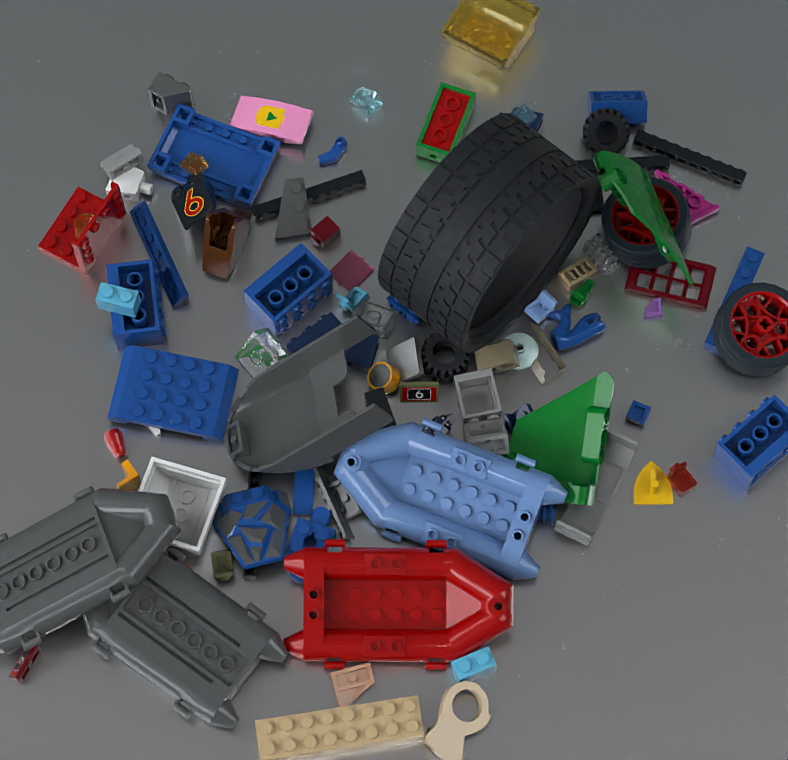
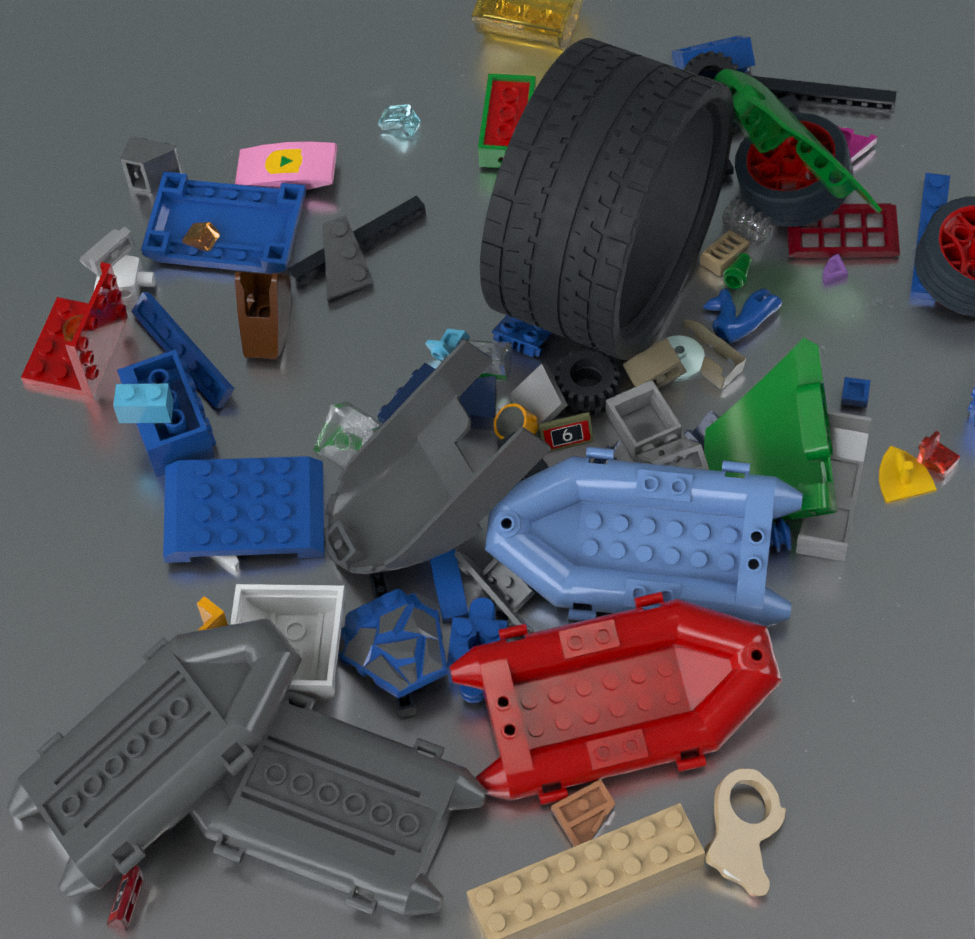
camera: 10 degrees left, 10 degrees down
red cone [104,428,127,459] -> none
black slope [171,172,216,231] -> none
olive bracket [211,549,234,581] -> none
blue brick [244,243,333,337] -> none
dark red brick [310,215,341,250] -> none
blue arm [318,136,347,165] -> none
clear pink piece [330,250,374,292] -> none
medium azure brick [451,646,497,683] -> none
light blue bracket [524,290,558,323] -> none

